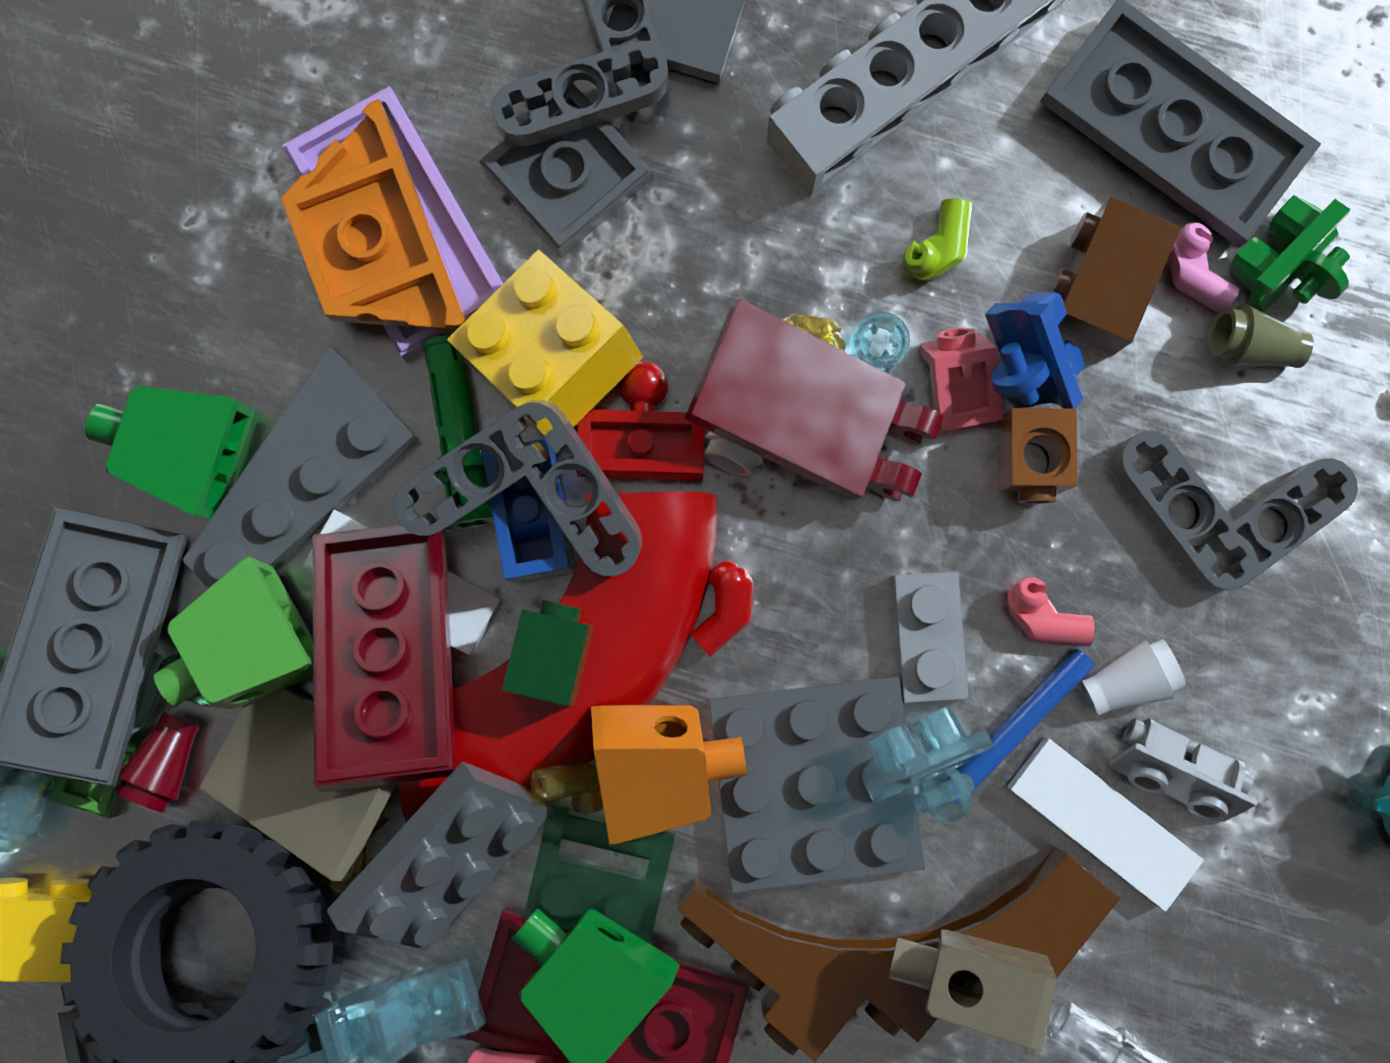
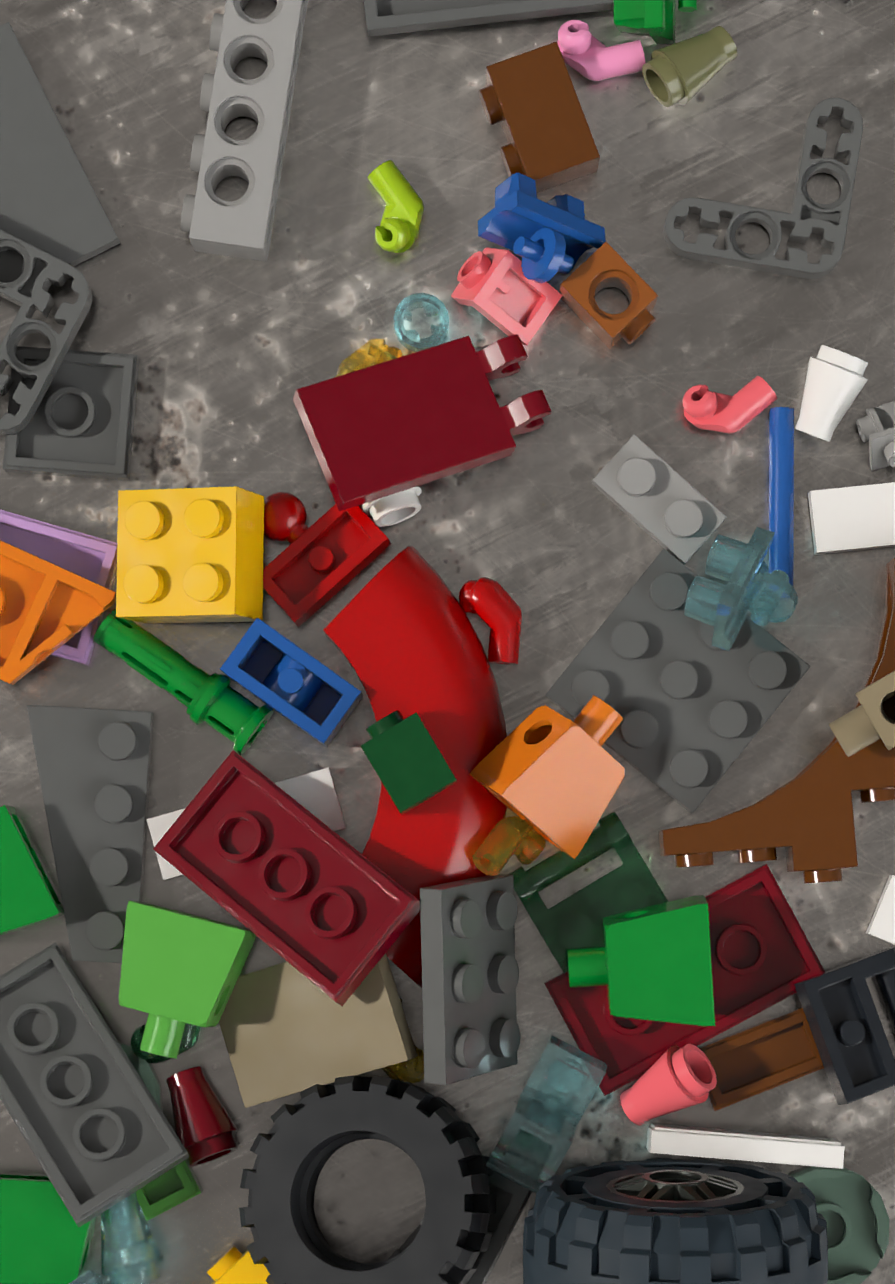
camera: 45 degrees left, 0 degrees up
dark grey beam [393,400,642,576] -> none

